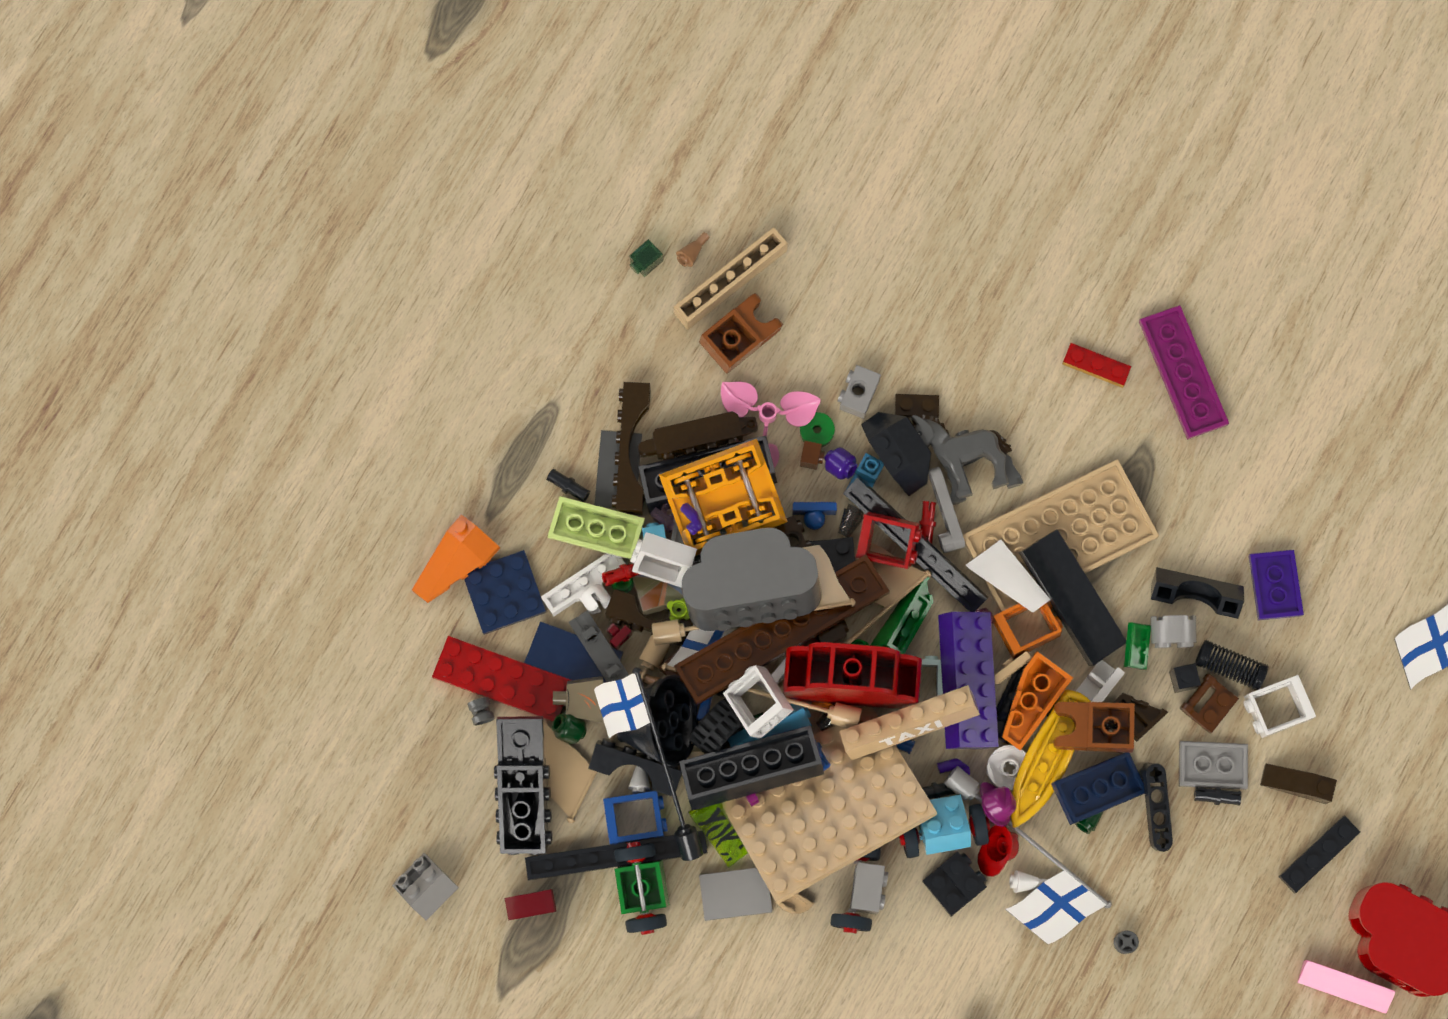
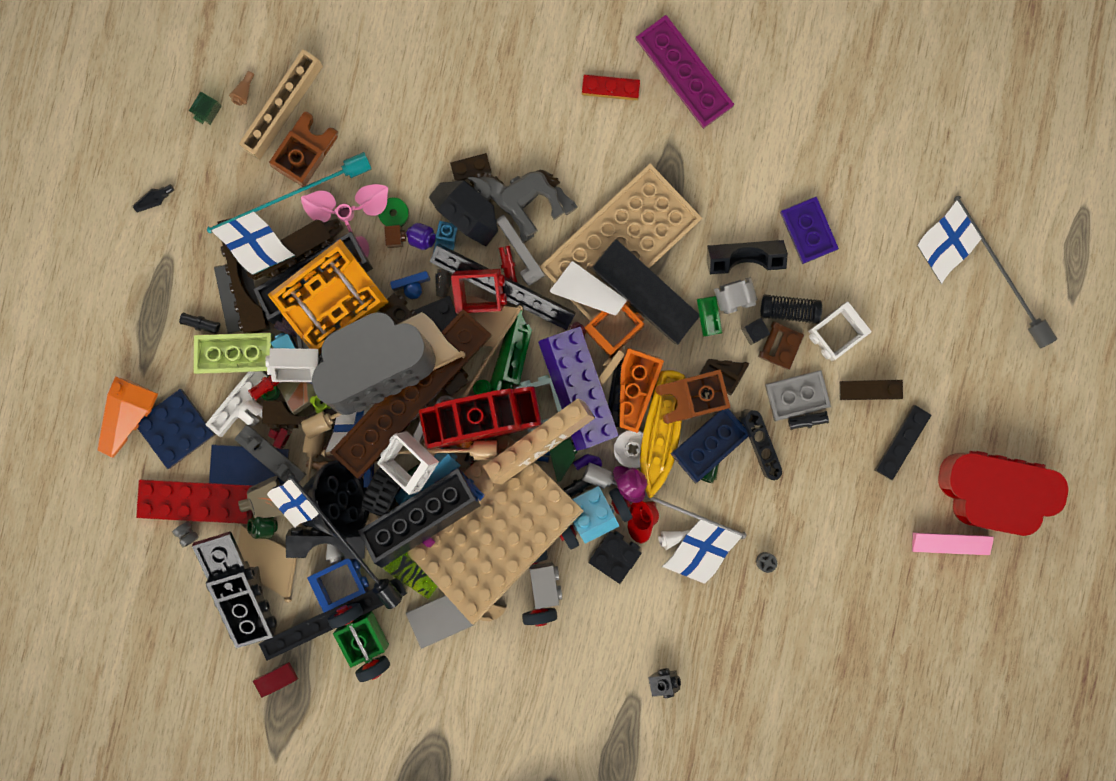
camera: 15 degrees left, 10 degrees up
light grey slope [392,853,459,920] -> none
dark purple arm [680,503,702,535] -> none
light grey brick [838,365,881,419] -> none
white panel [1076,660,1125,702] -> none
none -> black piece [133,184,175,213]
none -> flag [207,152,372,275]
none -> dark green slope [550,439,578,482]

